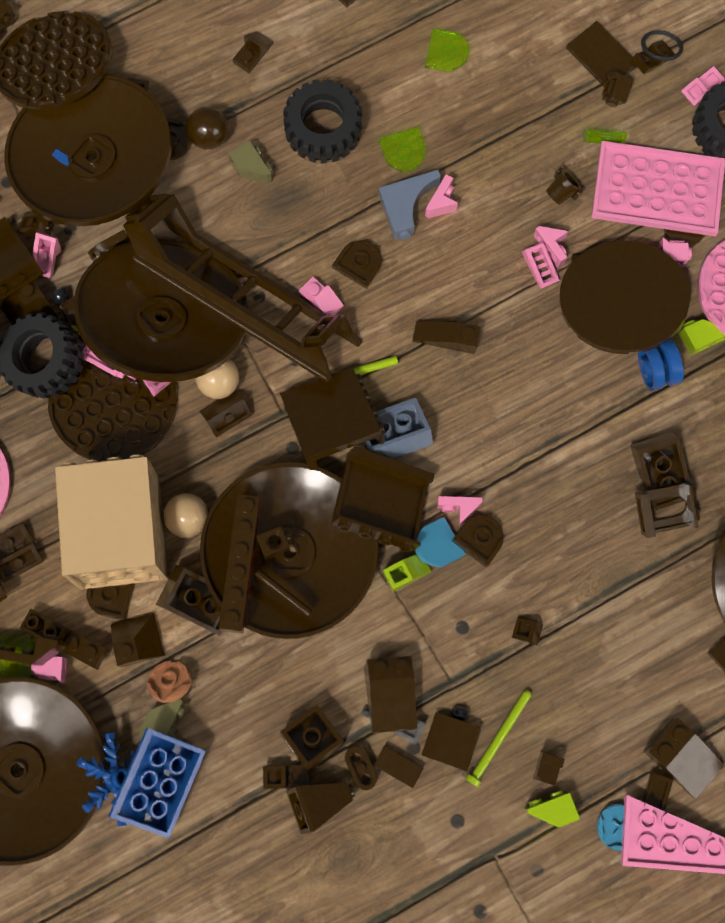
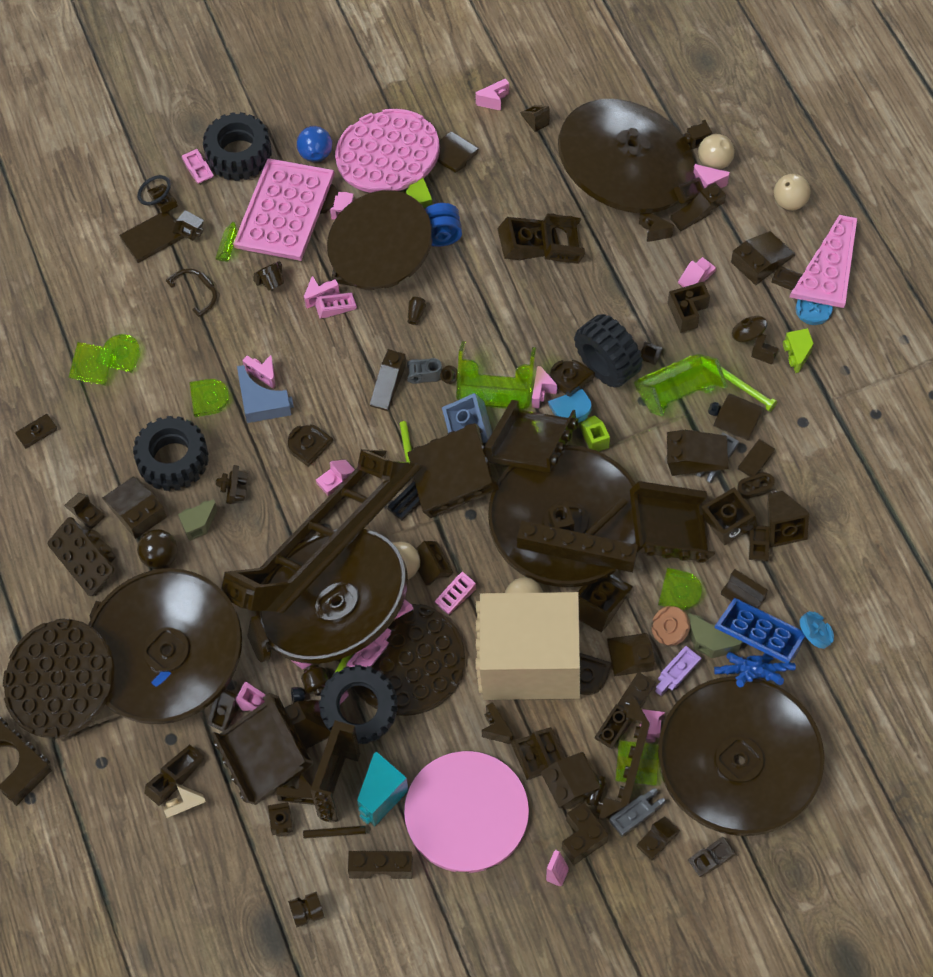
camera: 80 degrees left, 15 degrees down
none -> dark brown bracket [47,517,116,596]
none -> clear neon green tile [69,342,114,386]
none -> dark brown slope [102,476,167,539]
none -> dark brown piece [166,268,217,317]
none -> dark brown hips [216,465,248,504]
none -> black tile [387,481,420,521]
none -> dark brown cone [407,297,426,325]
none -> dark grey piece [407,358,442,384]
none -> bright pink slope [435,572,476,615]
none -> dark brown plate [440,365,459,384]
none -> clear neon green windscreen [456,341,536,410]
none -> dark brown slope [482,702,513,744]
none -> black tyre [574,314,643,387]
none -> dark brown panel [630,481,715,563]
none -> clear neon green windscreen [634,354,728,416]
none -> dark brown slope [639,213,674,242]
none -> lavender hinge [655,646,702,696]
none -> clear neon green tile [658,568,702,610]
none -> dark brown brick [668,281,710,333]
none -> bright pink slope [678,257,716,287]
none -> dark brown panel [721,569,768,609]
none -> dark brown dish [732,316,767,342]
none -> dark azure tile [800,611,834,649]

